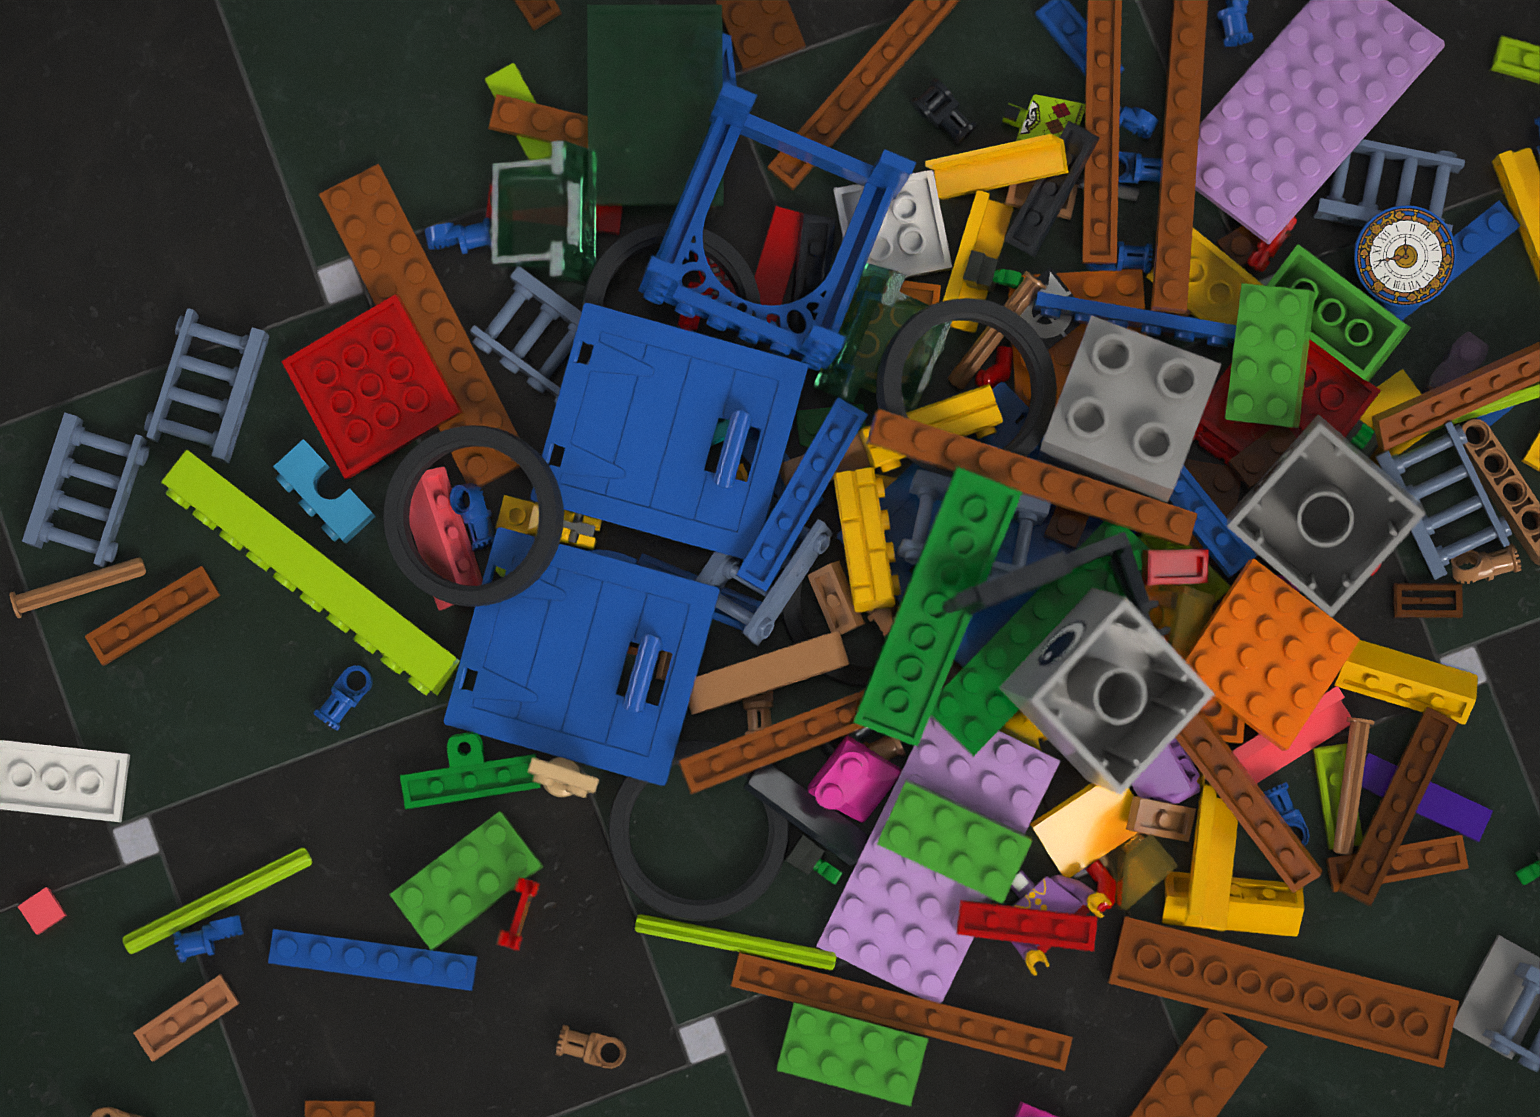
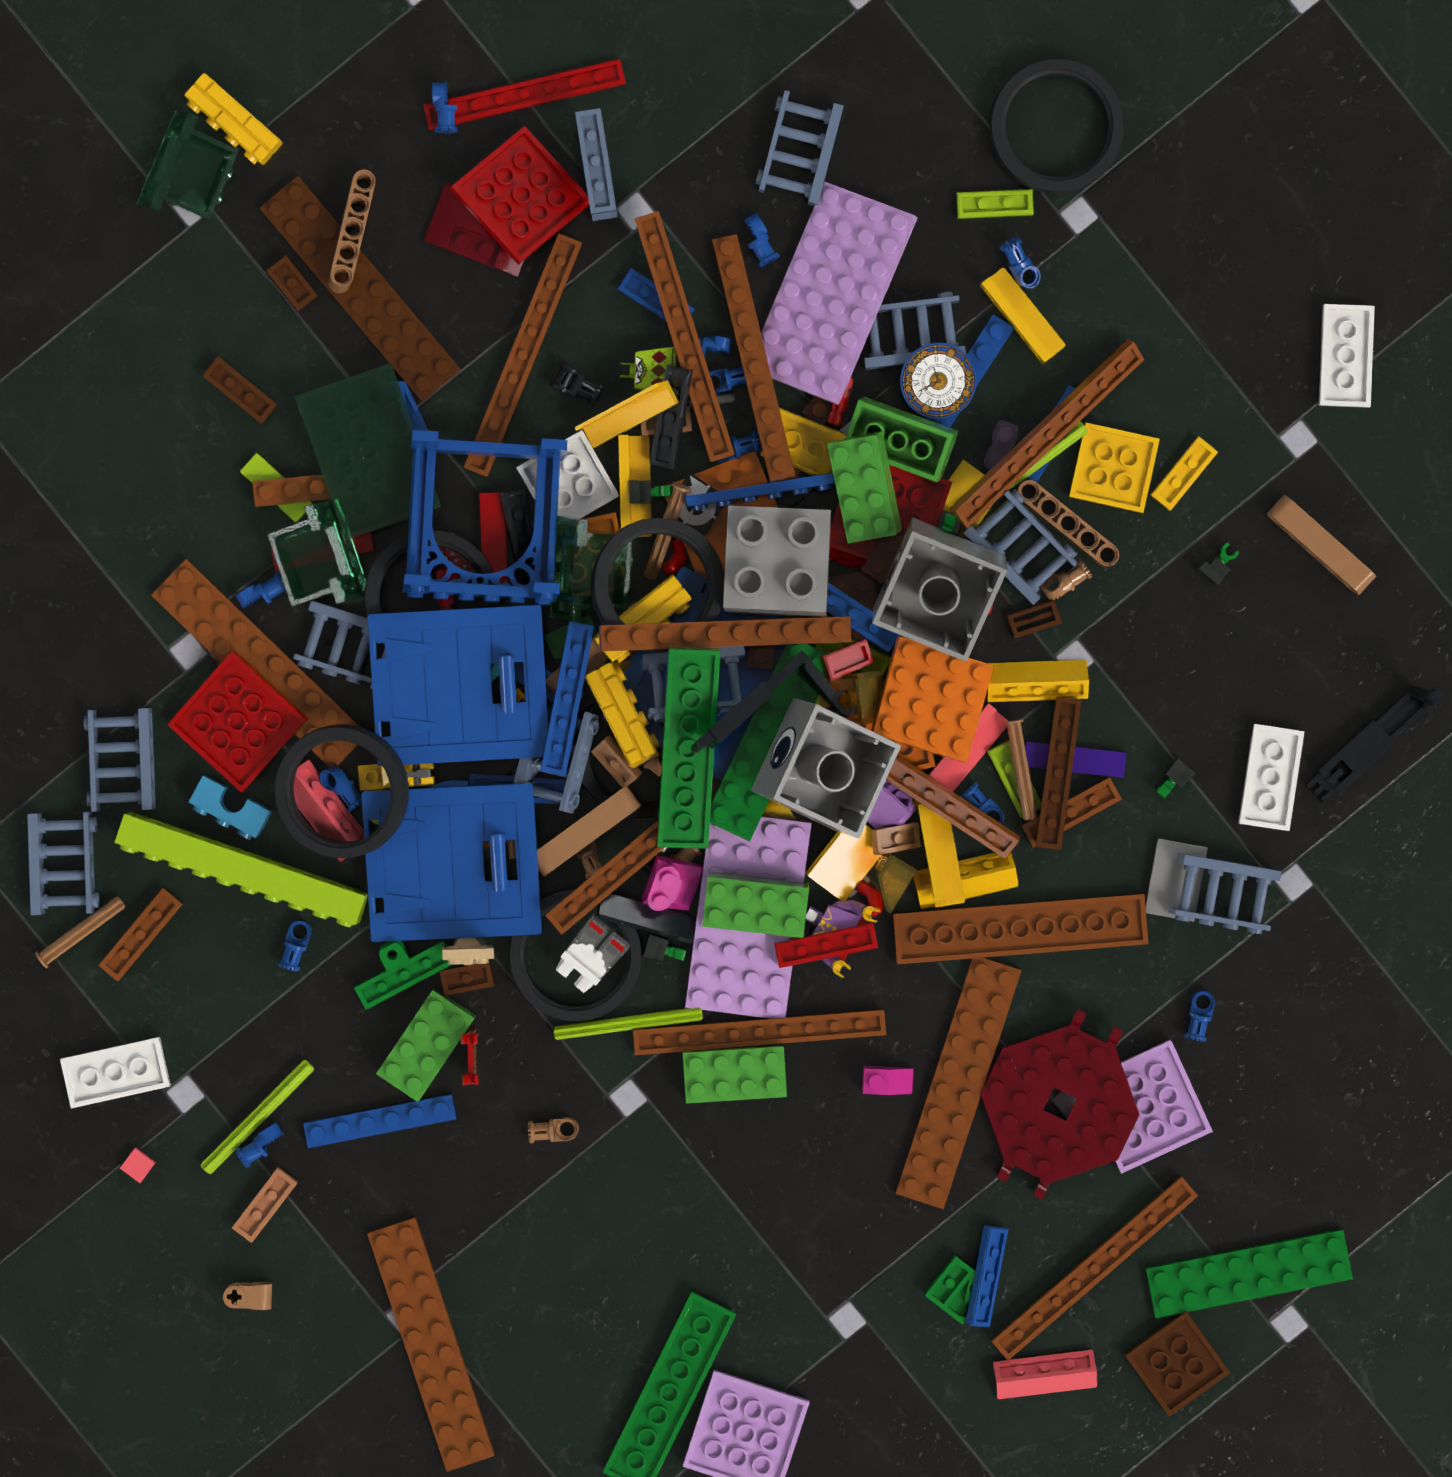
camera: 20 degrees left, 5 degrees up
none -> reddish brown plate [440,961,494,996]
none -> hips [556,914,631,993]

